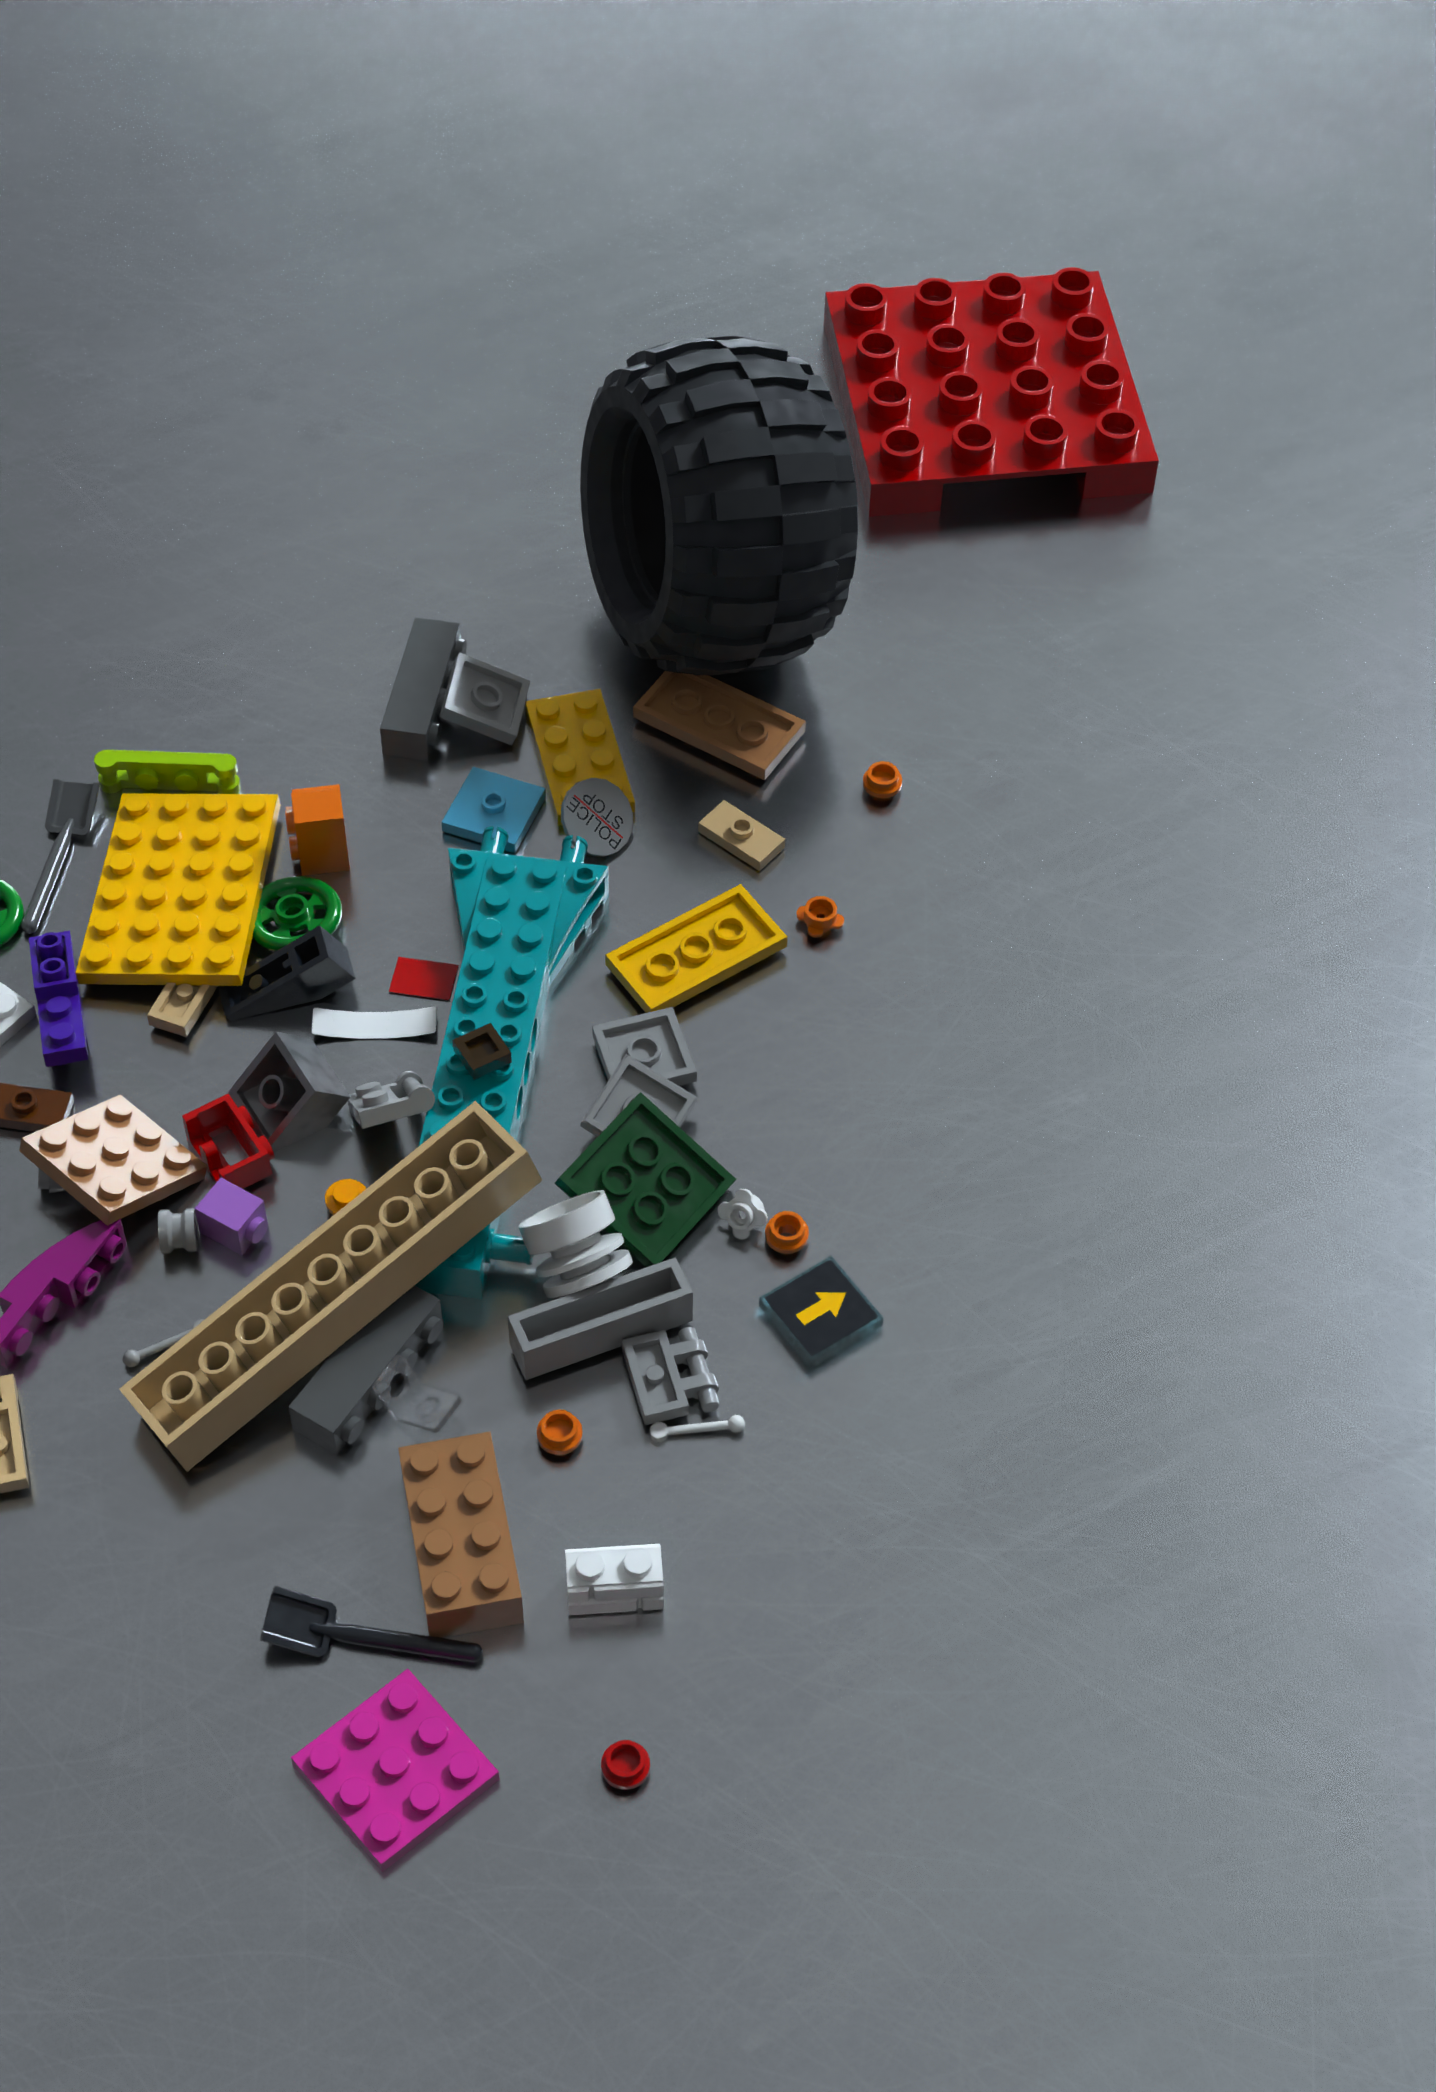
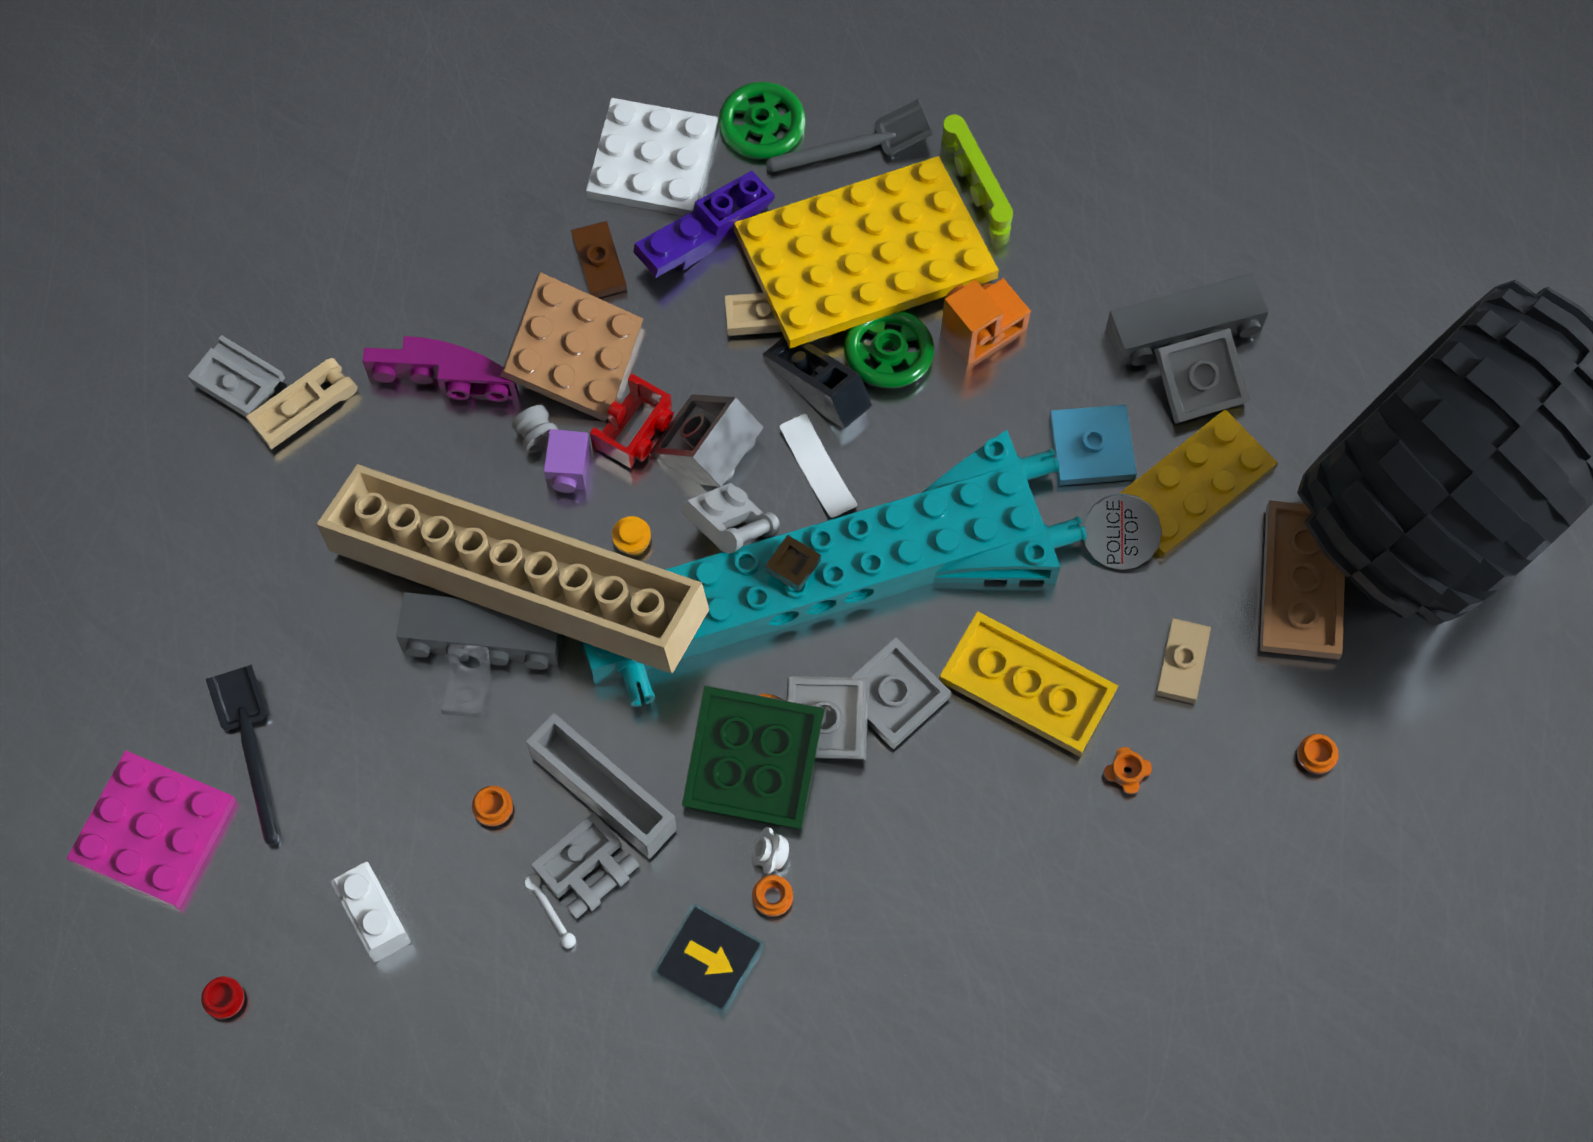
camera: 65 degrees right, 15 degrees up
light grey hinge [122,1319,205,1367] -> none
red sticker [389,957,459,1000] -> none
medium nougat brick [398,1431,524,1638] -> none
white wheel [518,1190,633,1298] -> none

